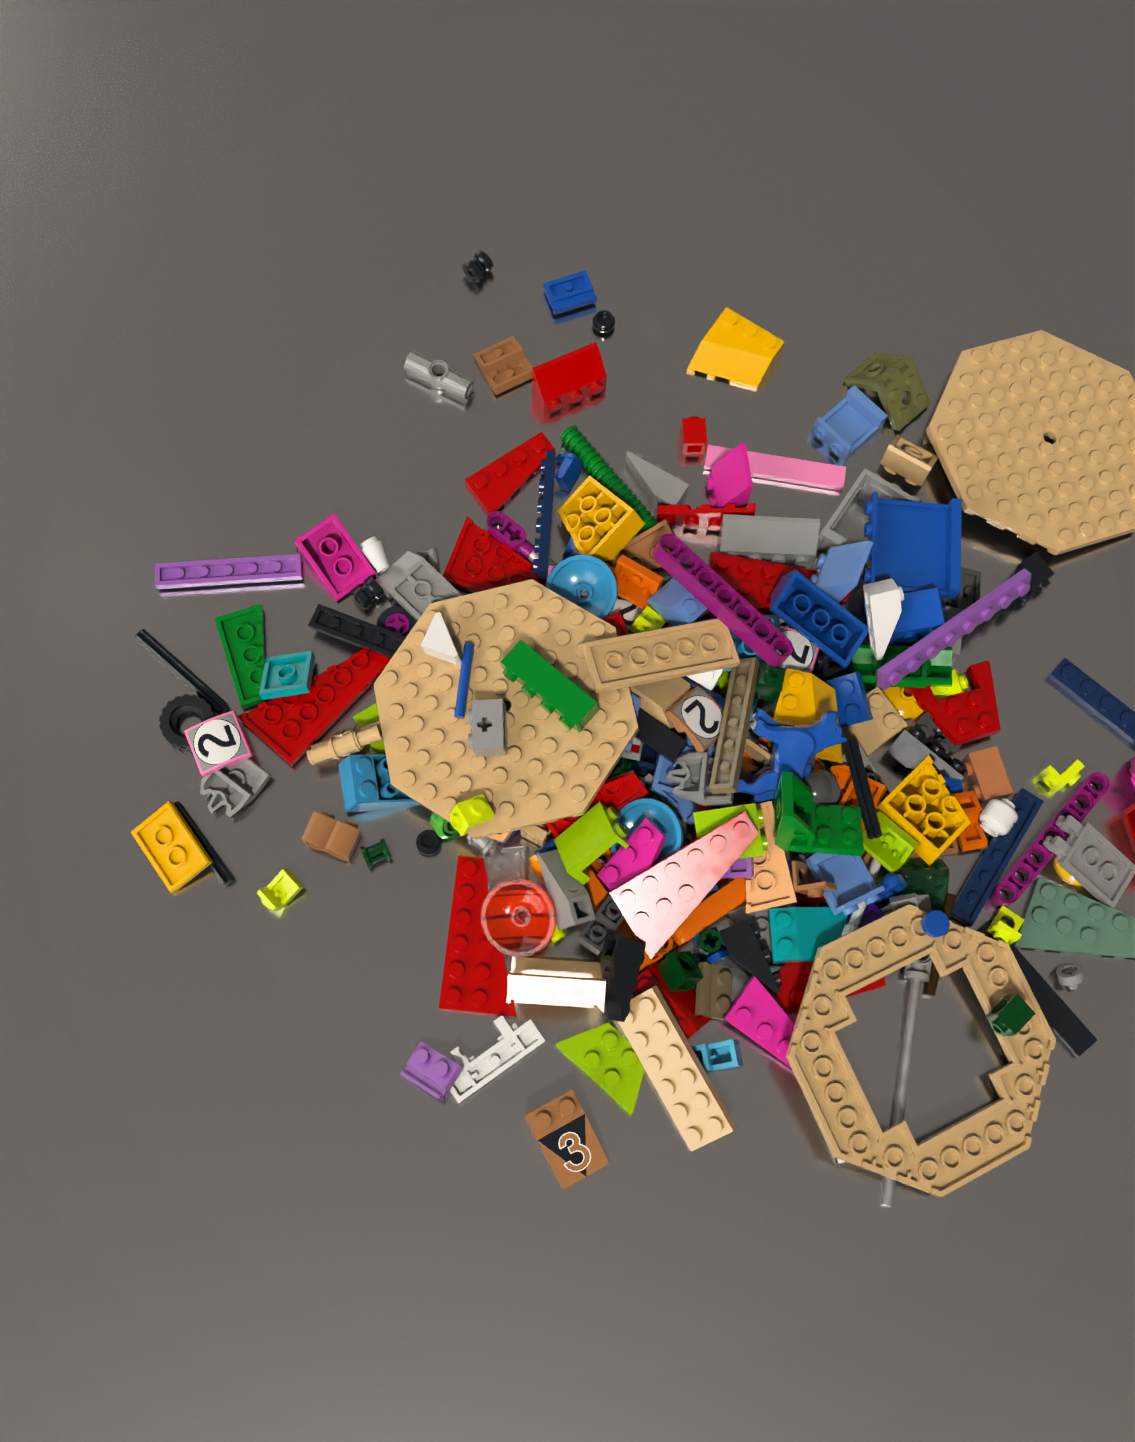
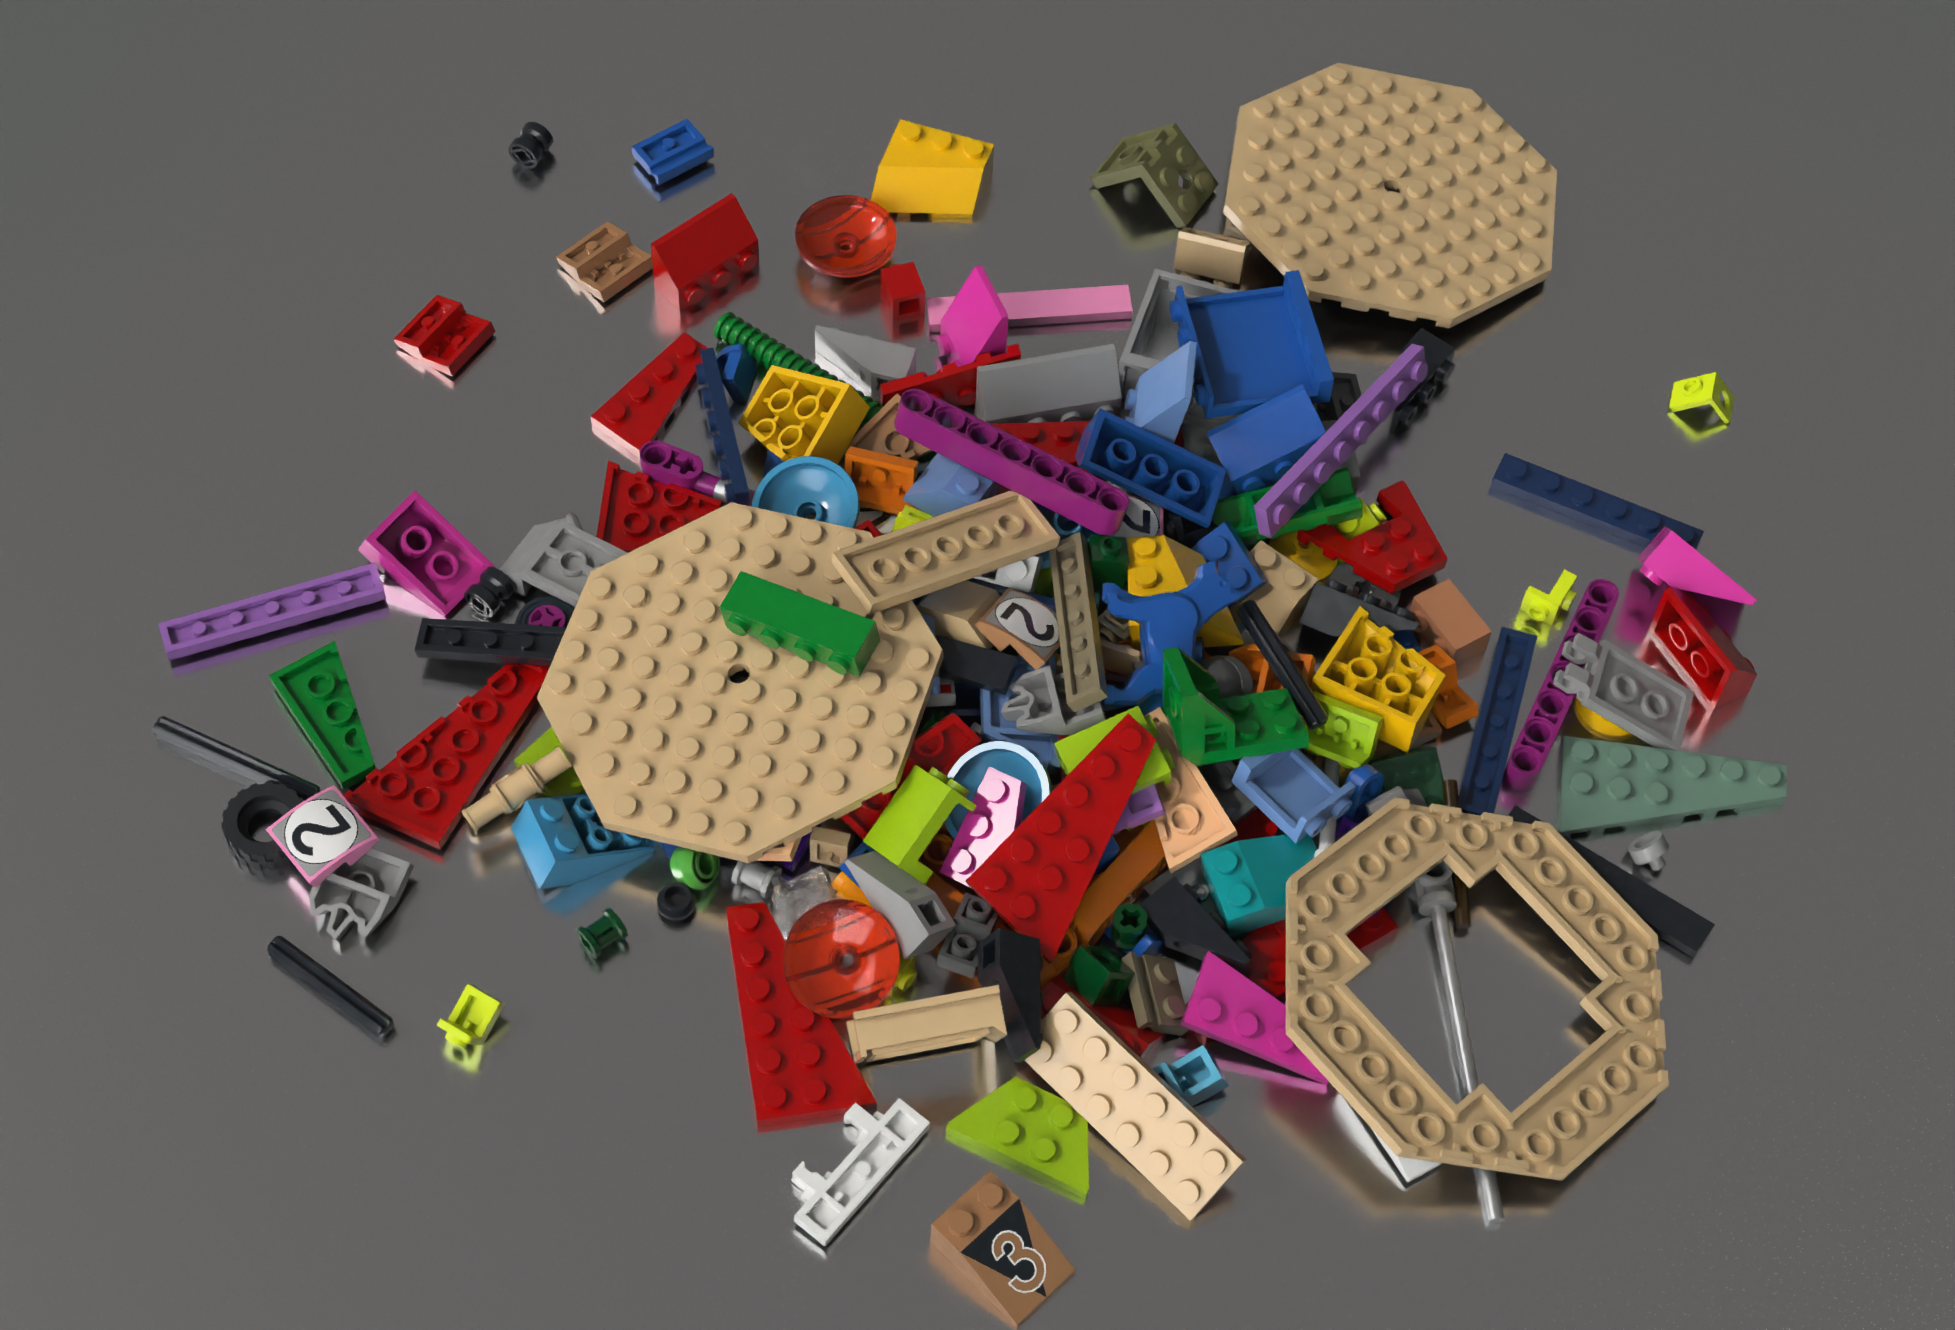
camera: 15 degrees left, 15 degrees down
yellow tile [131,801,213,893] -> none
teal plate [259,650,315,700] -> none
medium nougat brick [301,810,362,862] -> none
white cone [360,536,390,574] -> none
medium lavender plate [400,1041,464,1102] -> none
light grey piece [404,350,474,399] -> none
white slope [421,612,462,665] -> none
neon yellow bracket [450,794,495,836] -> none
blue bar [454,643,474,719] -> none
light grey brick [468,699,507,757] -> none
black plate [592,310,615,333] -> none
medium nougat bracket [792,860,837,898] -> none
medium blue panel [812,385,888,460] -> none
white slope [863,578,904,660] -> none
blue tile [921,910,950,938] -> none
white head [979,798,1018,837] -> none
dark green brick [985,993,1036,1037] -> none
neon yellow bracket [987,906,1024,945] -> none
none -> red slope [394,295,496,377]
none -> clear red dish [795,195,897,278]

